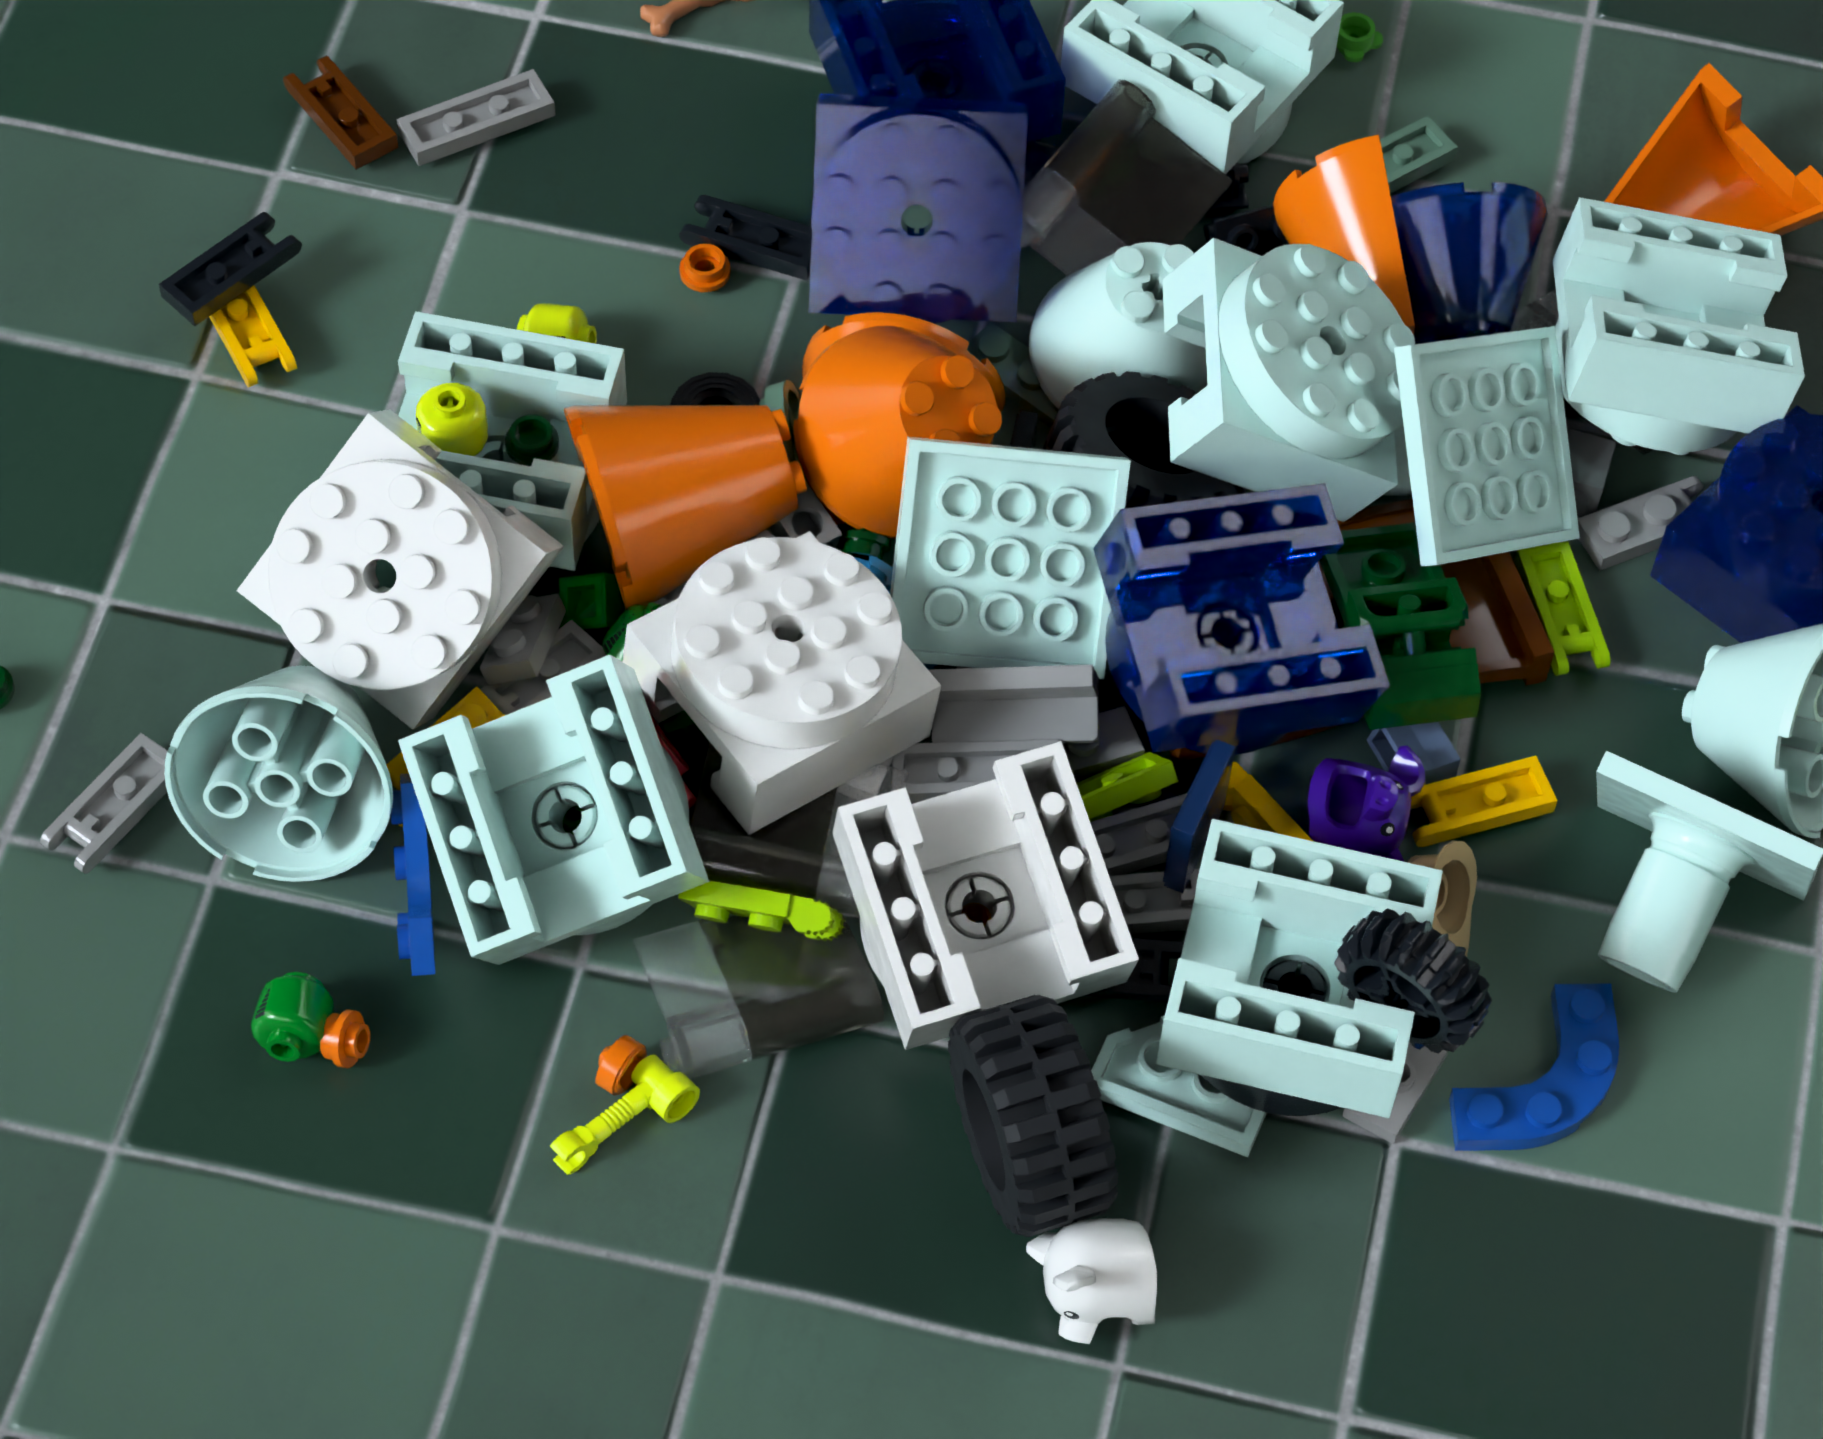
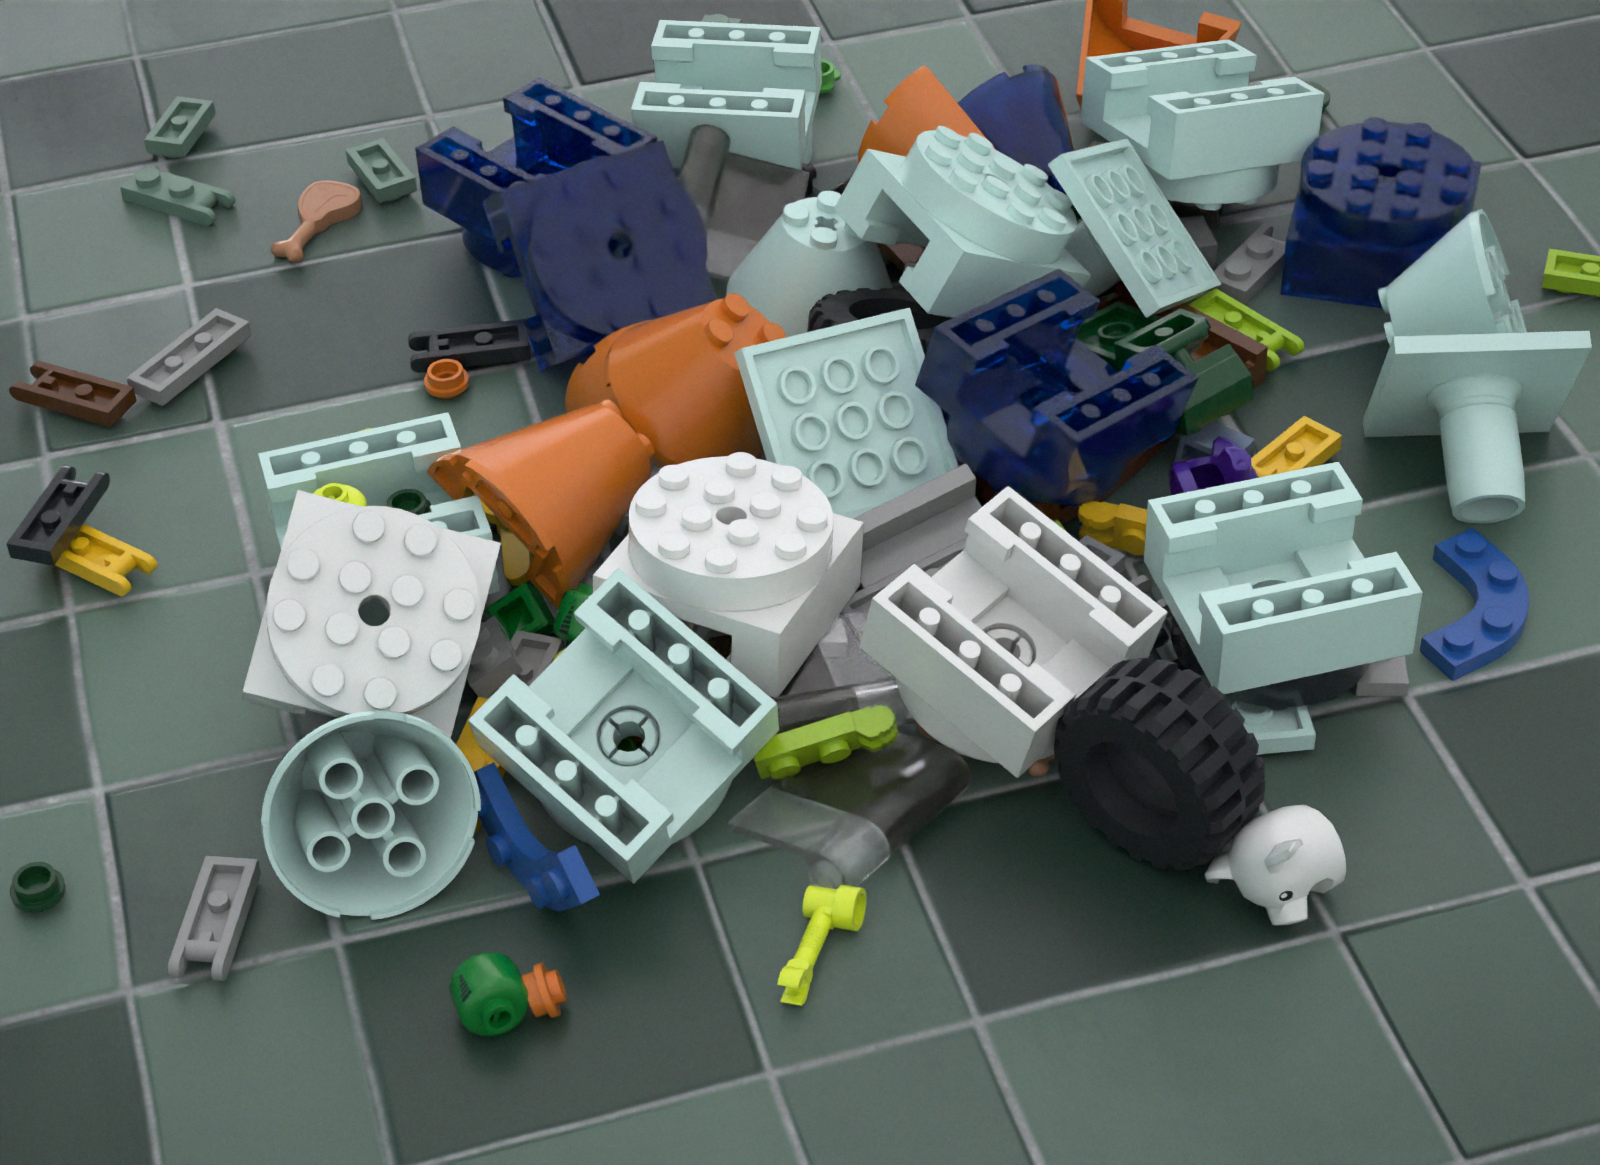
camera: 25 degrees left, 15 degrees down
orange tile [595,1035,647,1096] -> none
dark blue tile [1163,739,1236,893] -> none
black gear [1334,908,1492,1054] -> none

